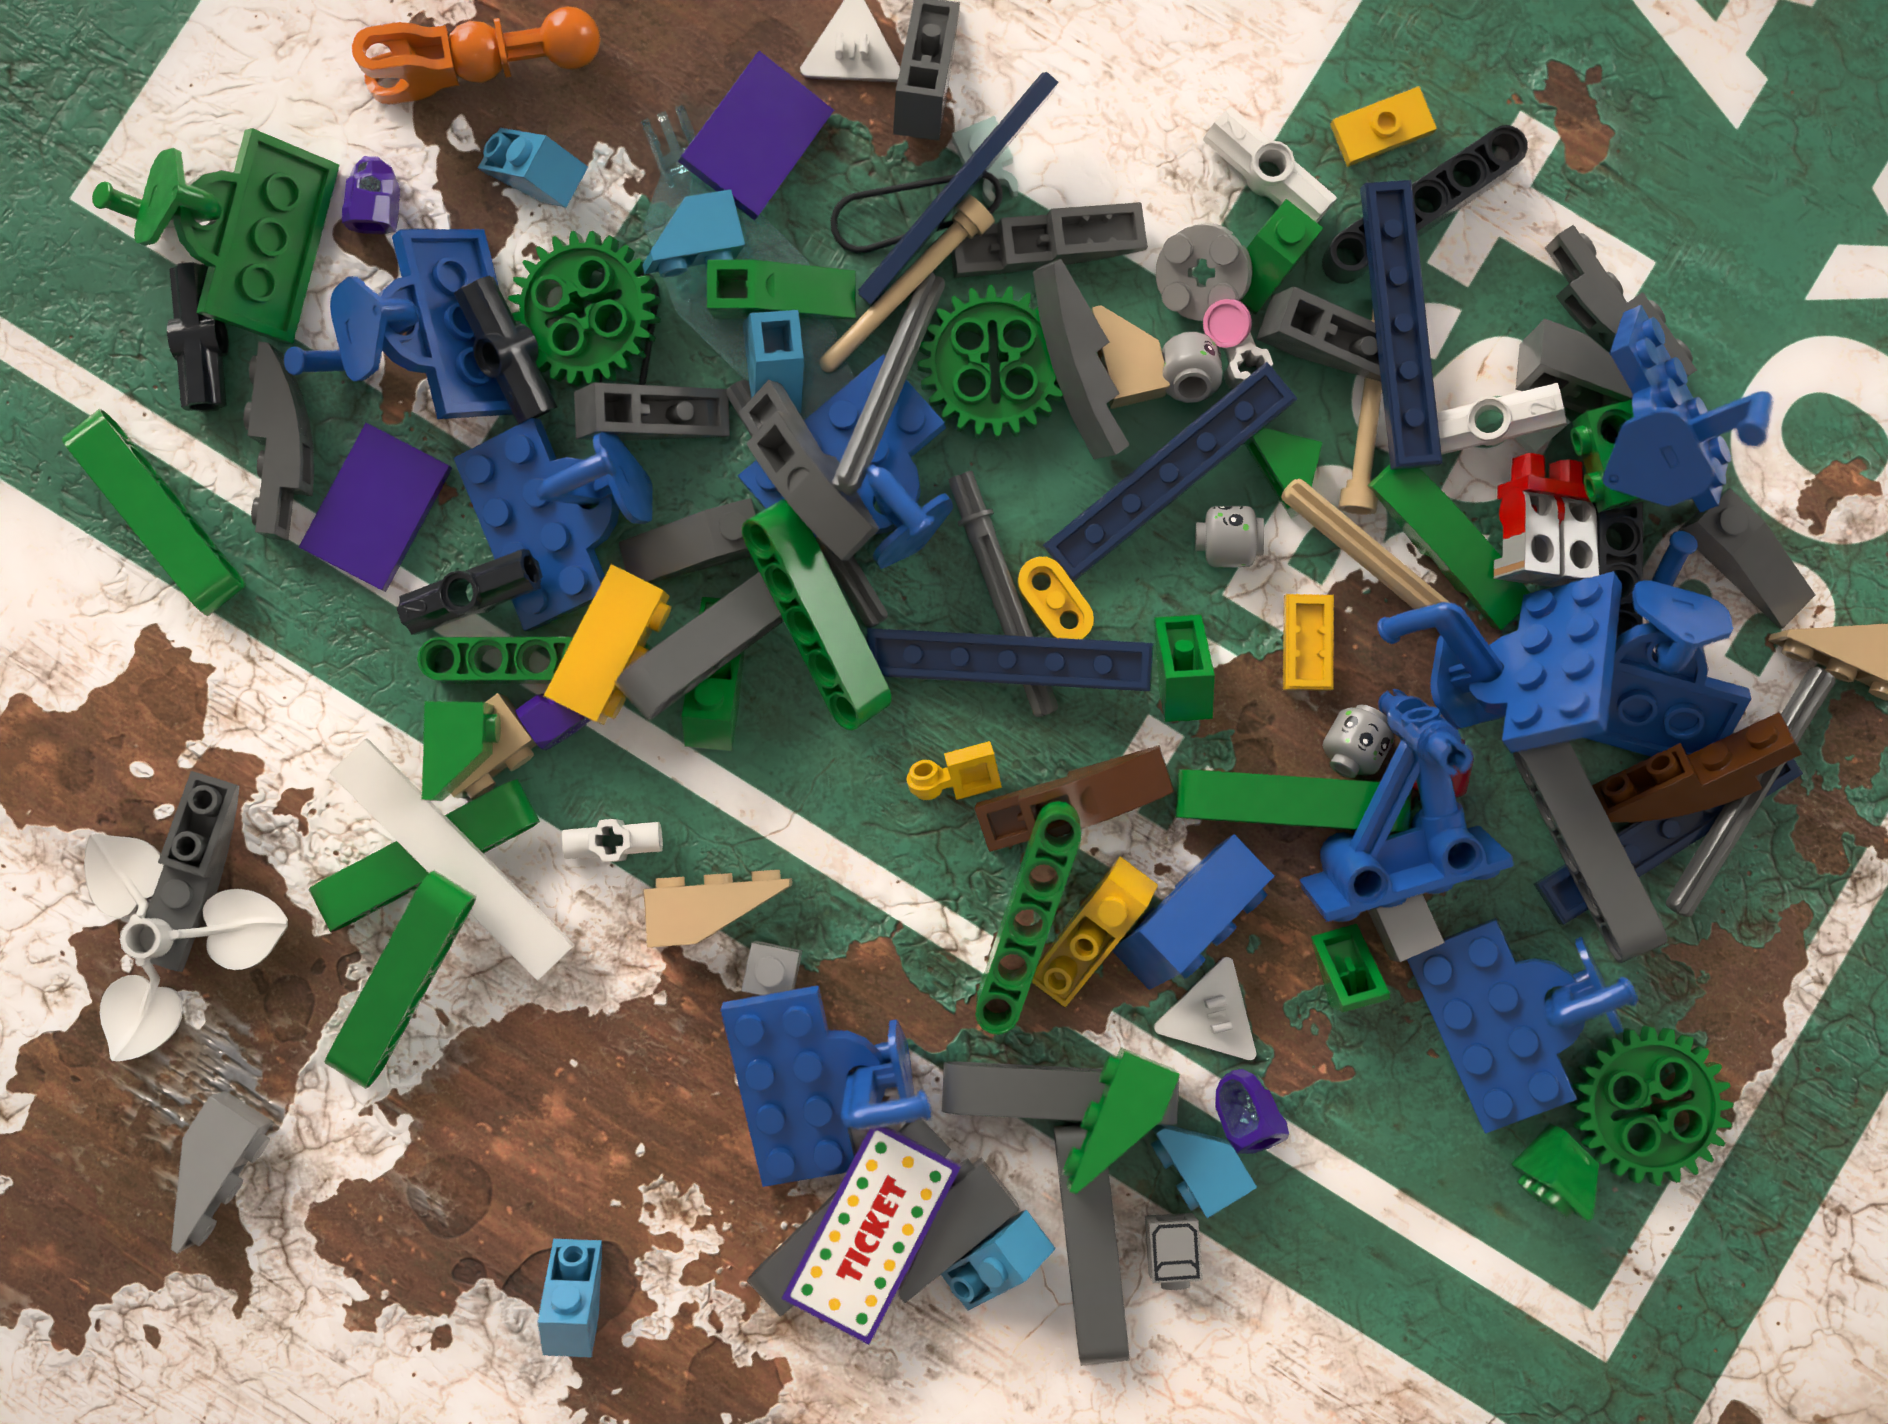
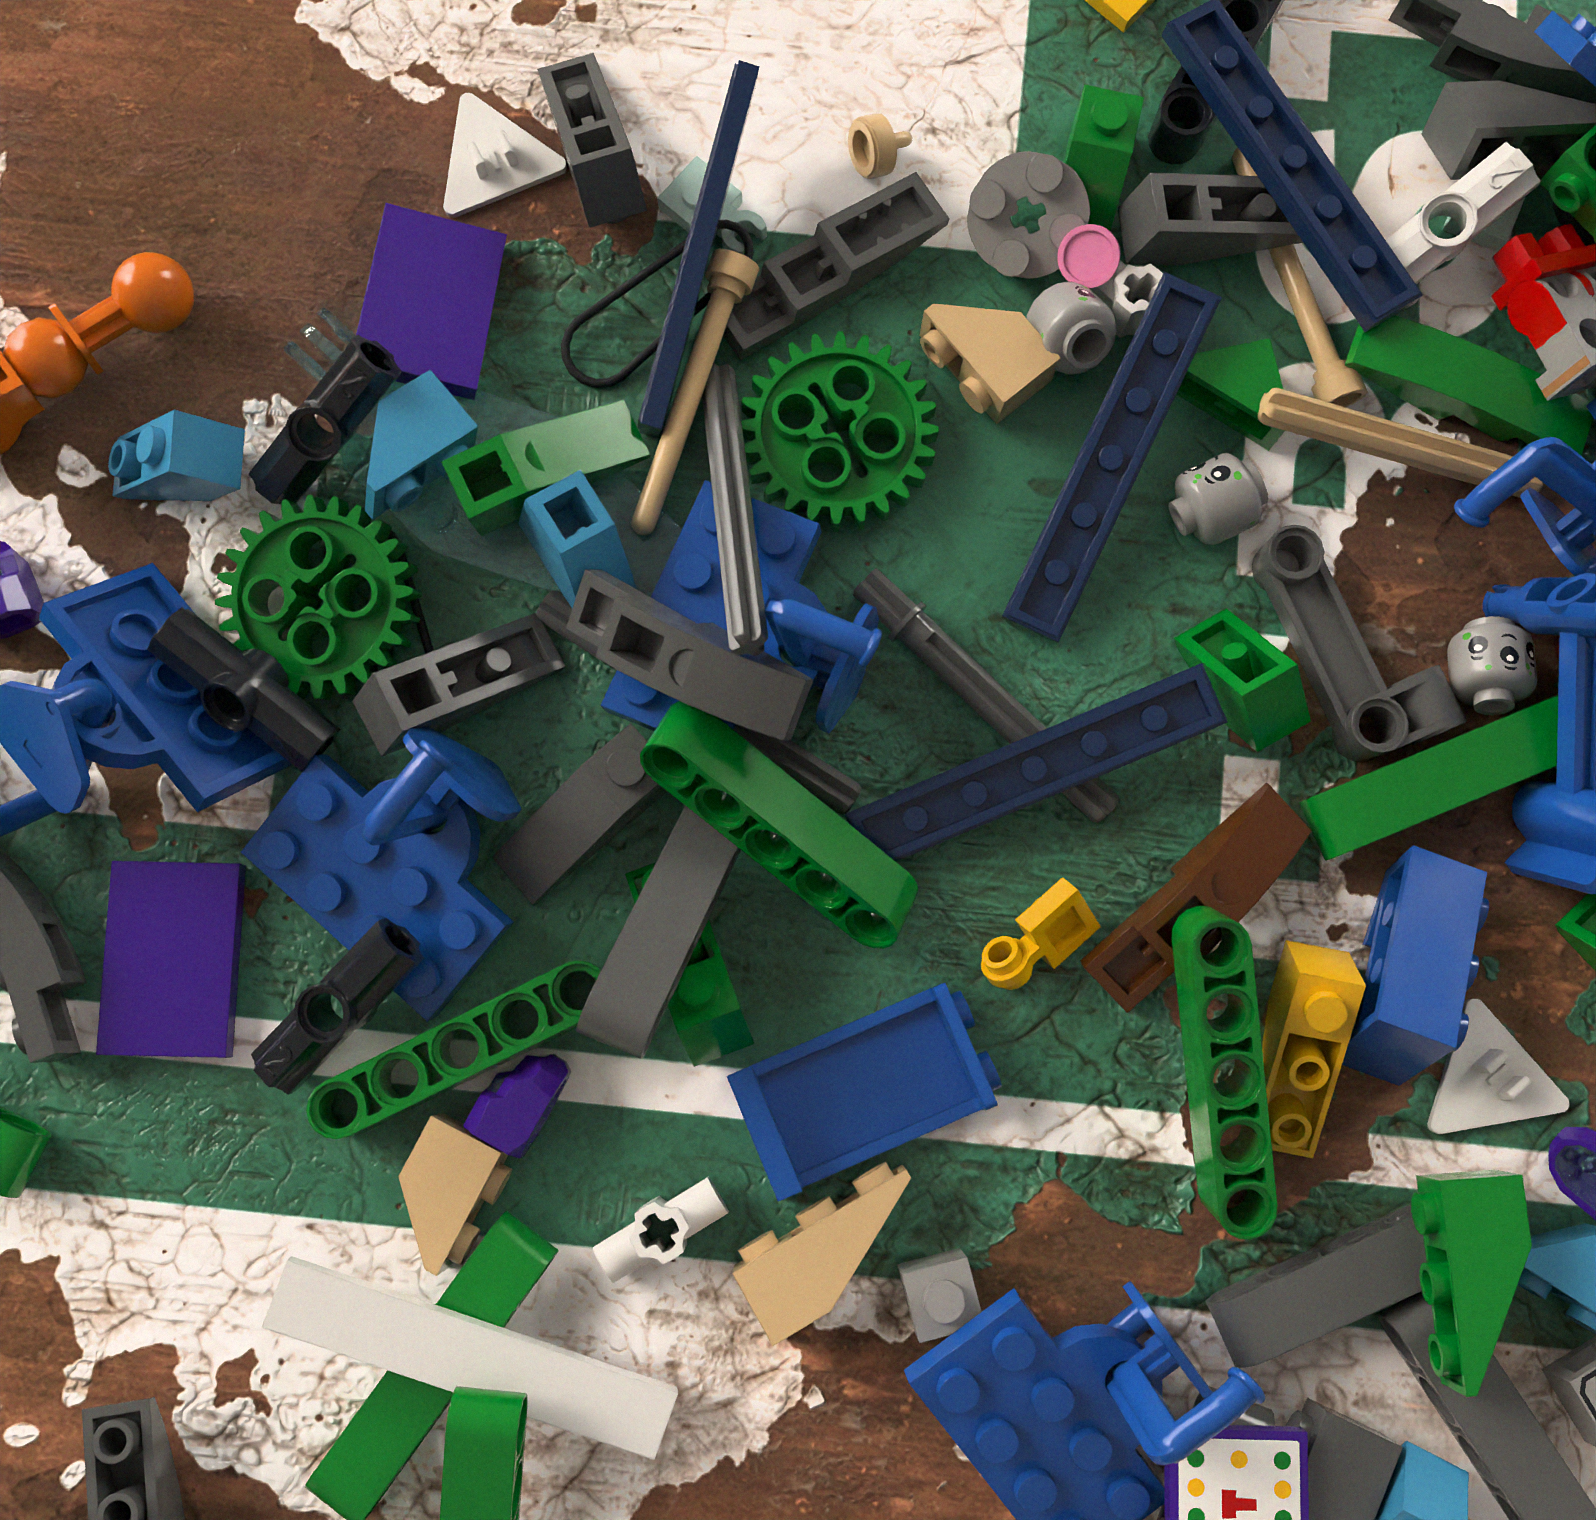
camera: 25 degrees left, 5 degrees down
green slope [421,701,501,801] -> none
yellow brick [544,564,671,725] -> none
yellow plate [1017,557,1094,639] -> none
dark grey slope [1033,259,1130,459] -> none
white piece [1203,106,1337,223] -> none
yellow plate [1283,594,1334,691] -> none
none -> black piece [248,335,402,504]
none -> blue panel [726,983,1002,1202]
none -> tan tile [848,113,913,179]
none -> dark grey piece [1252,524,1468,762]

